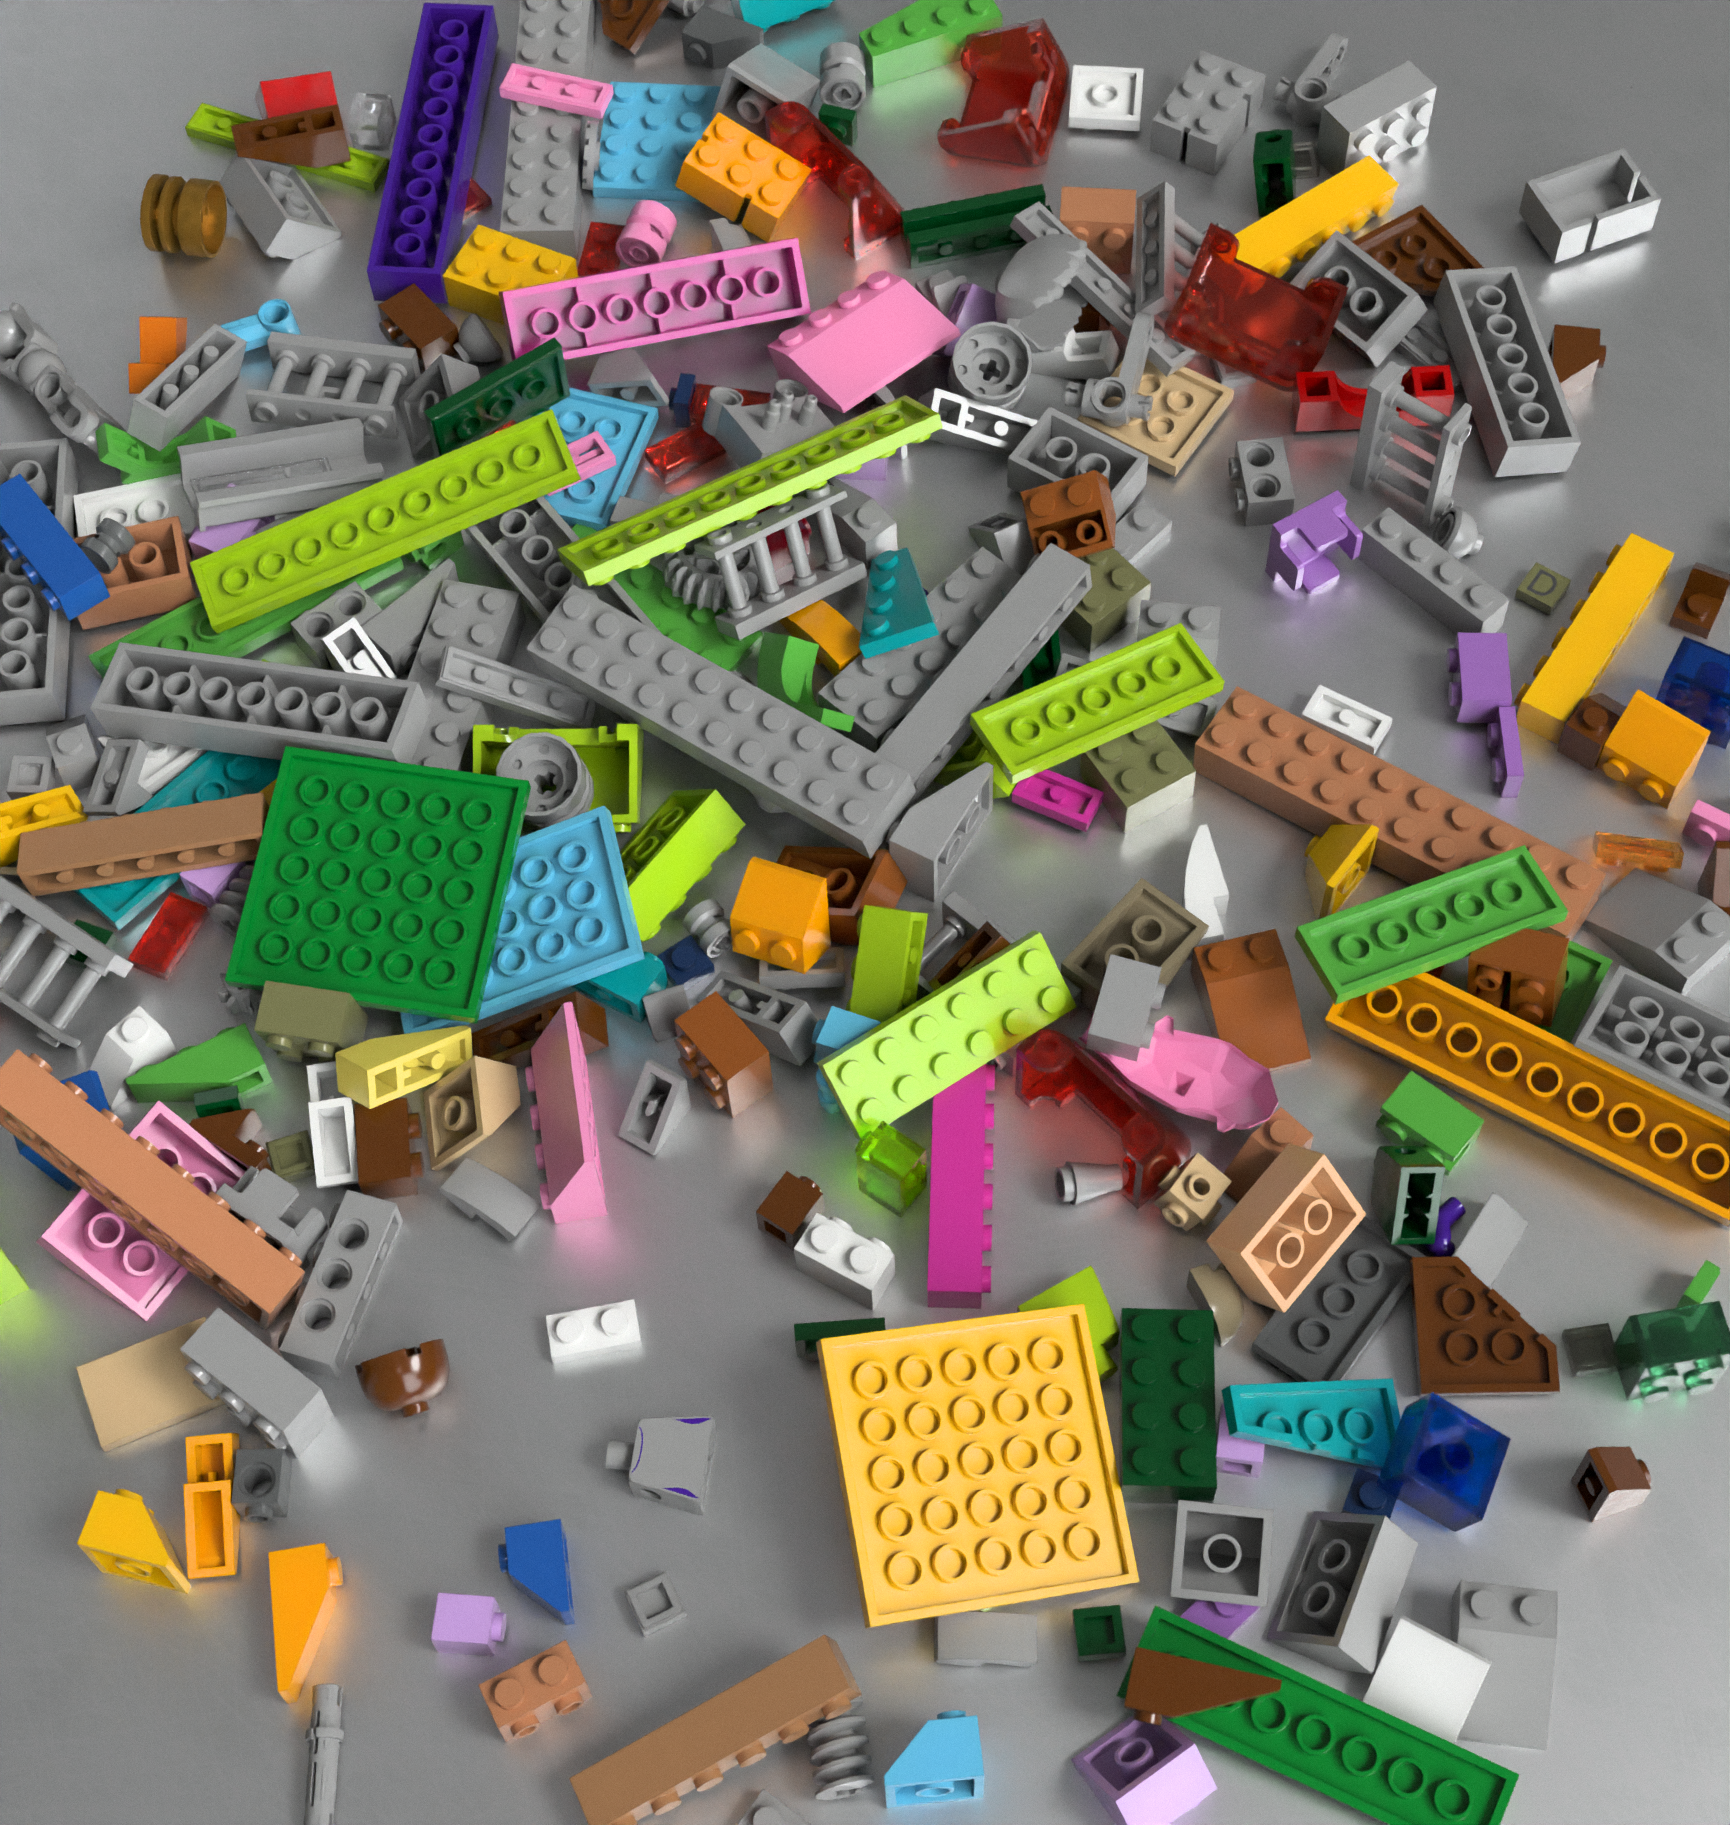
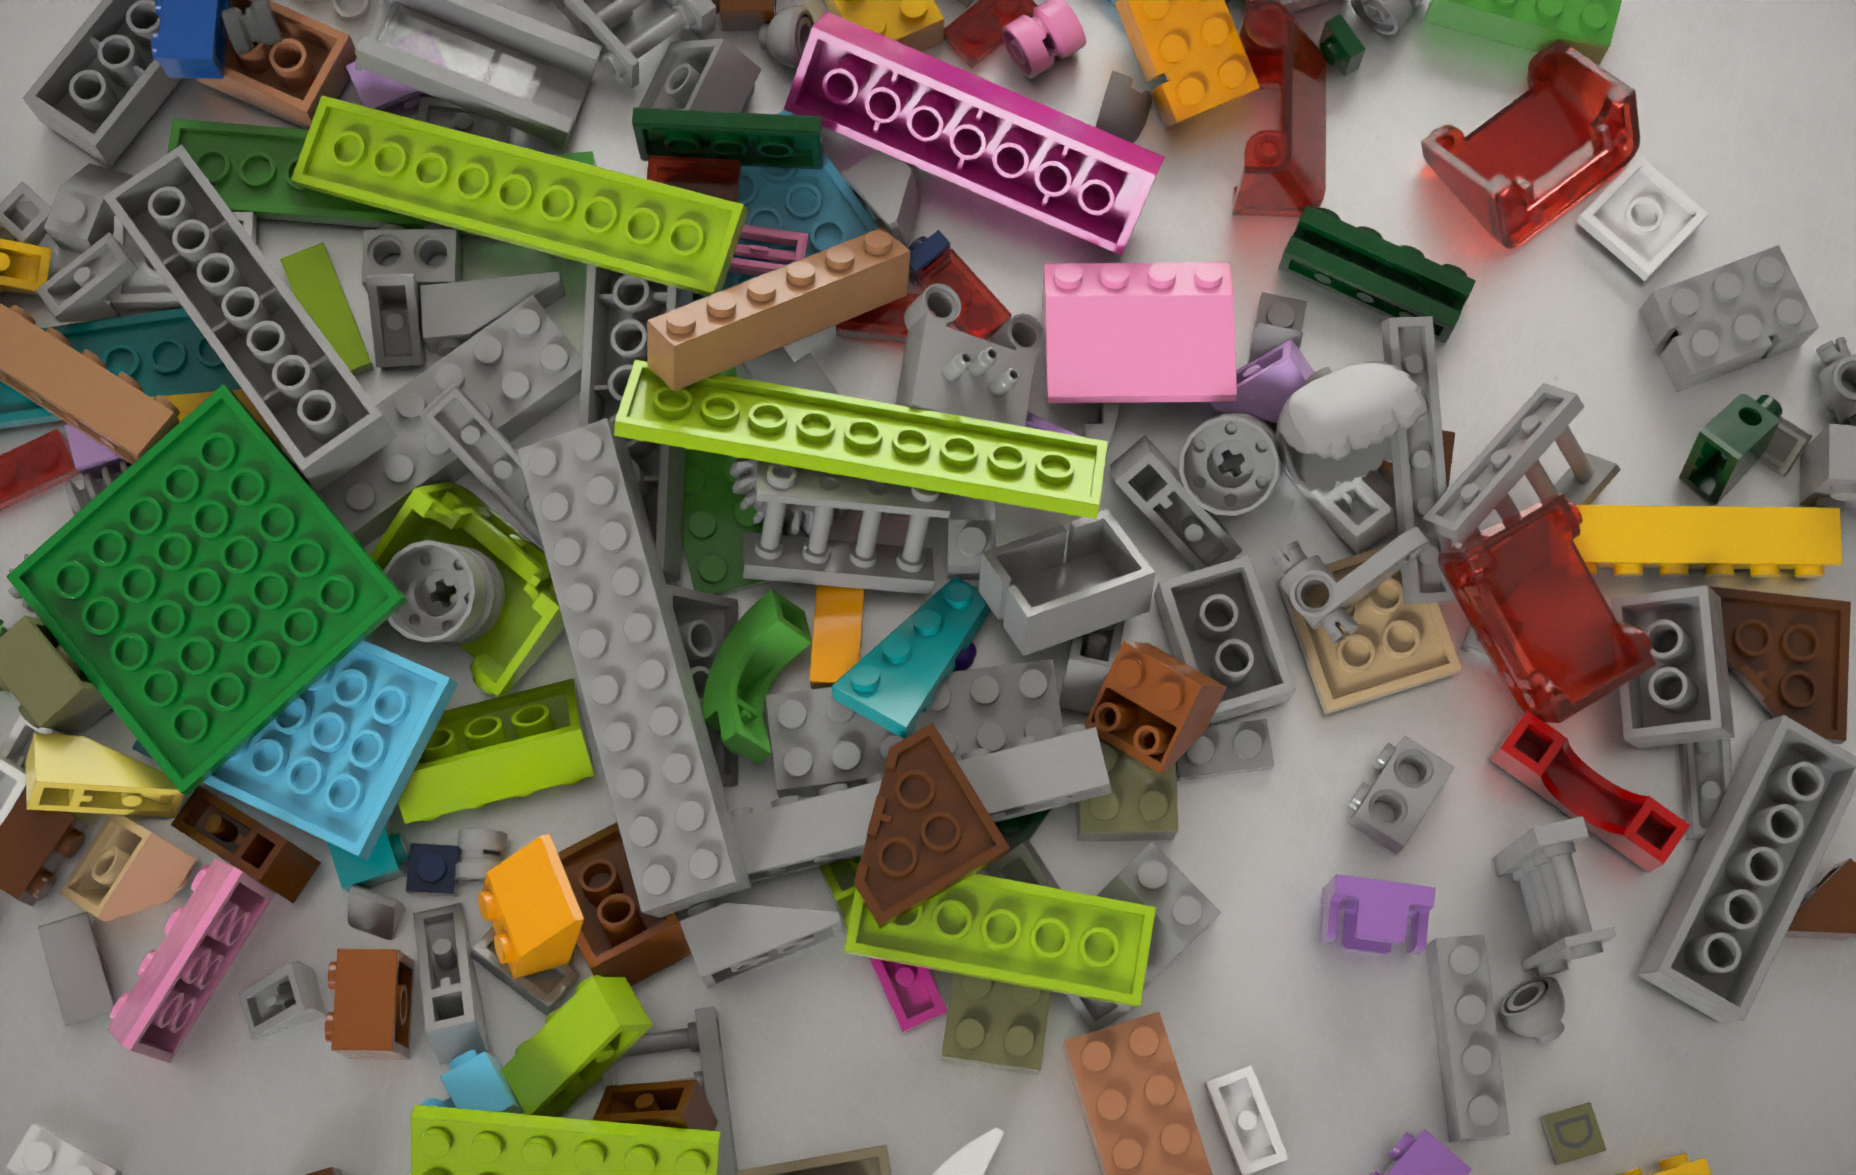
camera: 35 degrees right, 15 degrees up
nougat brick [1059,187,1136,274] -> none
none -> medium nougat brick [647,227,910,391]
none -> reddish brown plate [854,722,1010,929]
none -> light grey piece [979,509,1156,656]

